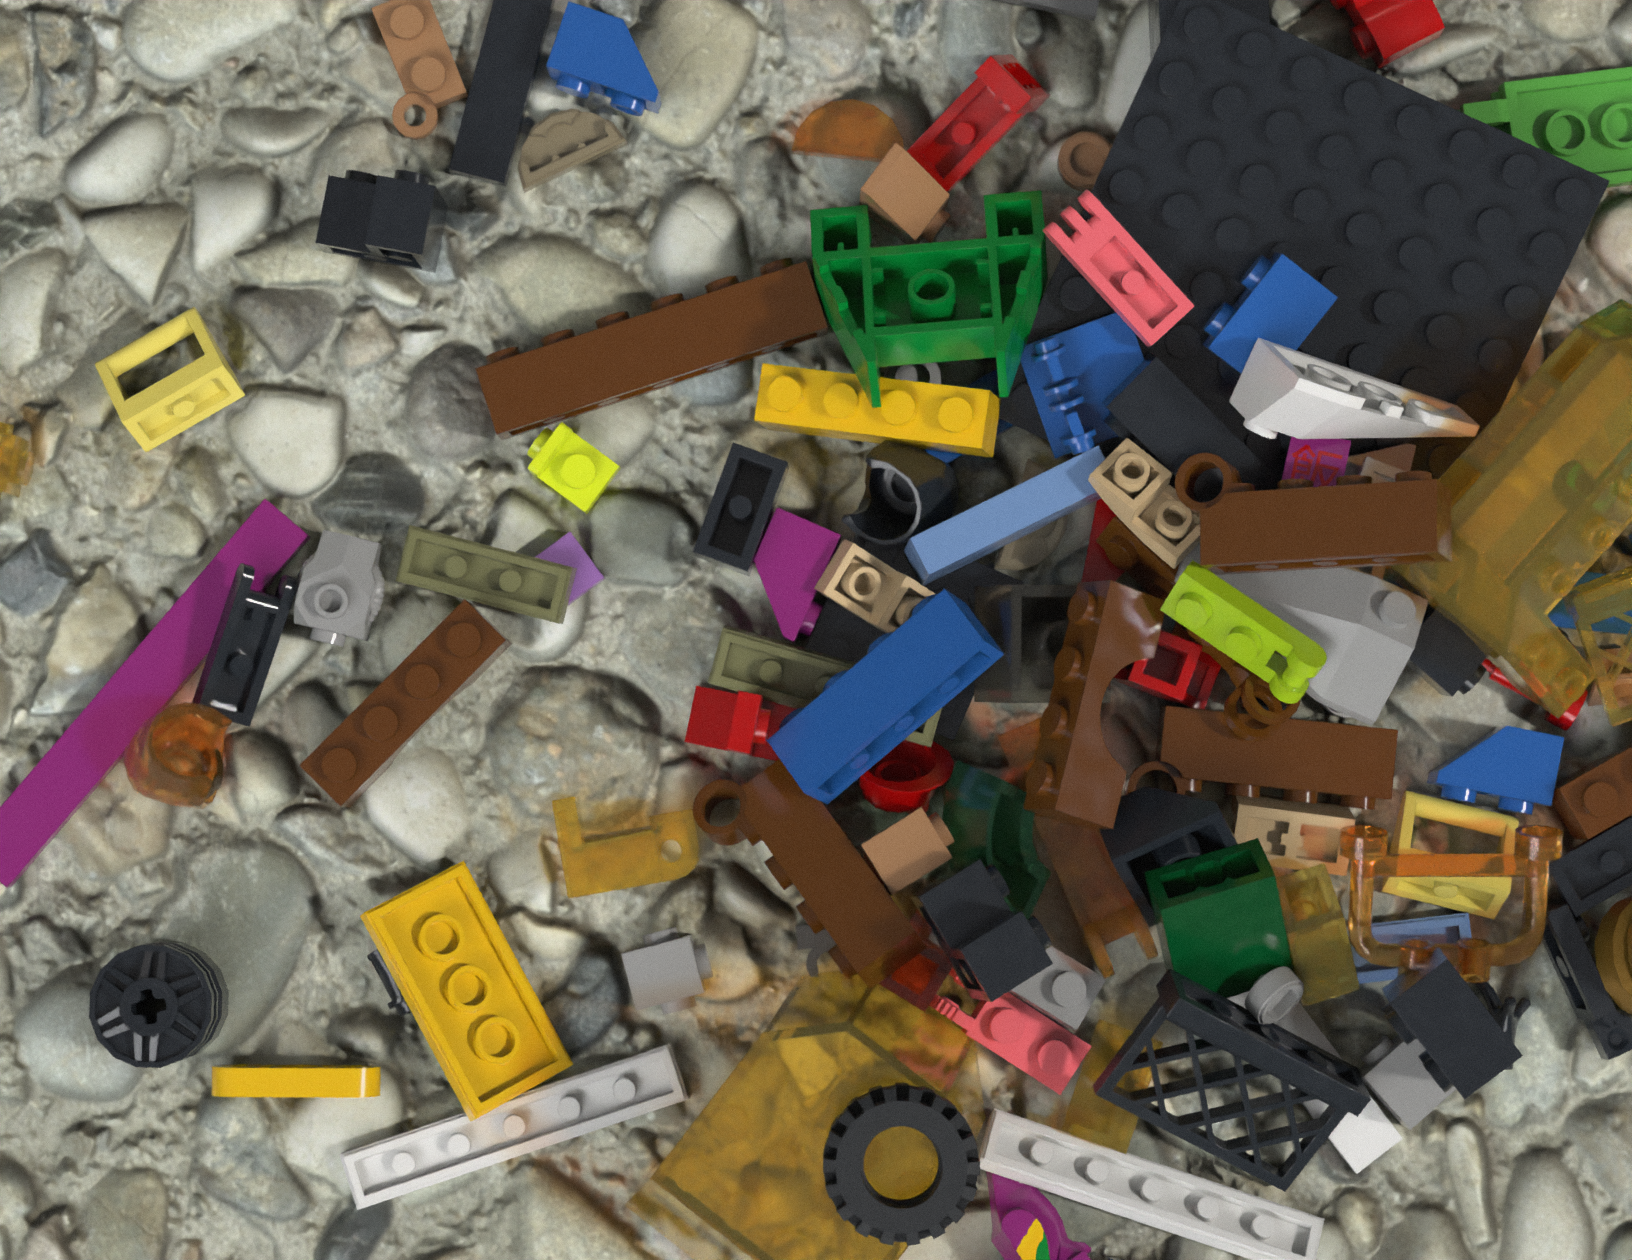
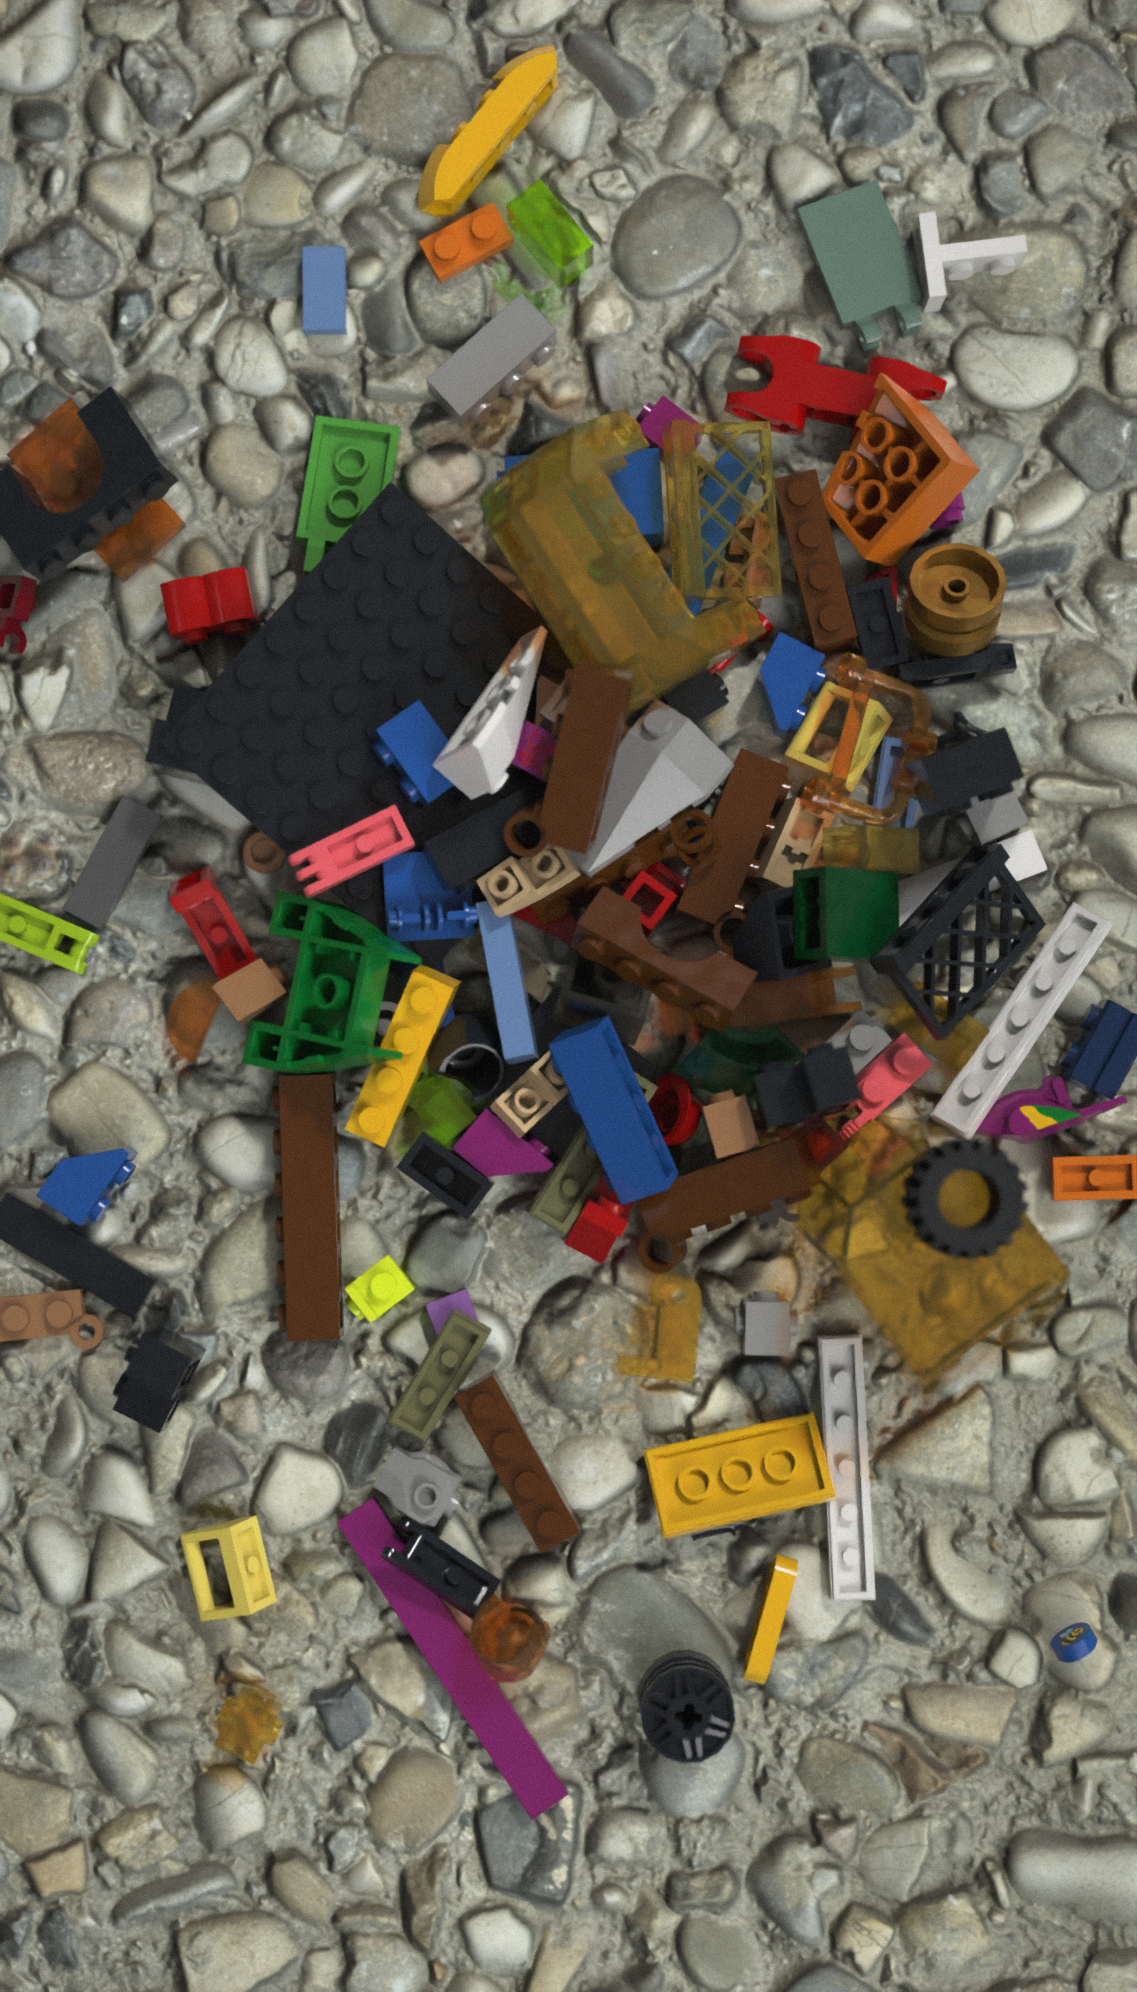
camera: 75 degrees left, 0 degrees up
dark tan tile [518,108,627,193] -> none
lime plate [1160,559,1327,704] -> none
light grey tile [1244,966,1304,1024] -> none
none -> clear neon green brick [410,1076,479,1145]

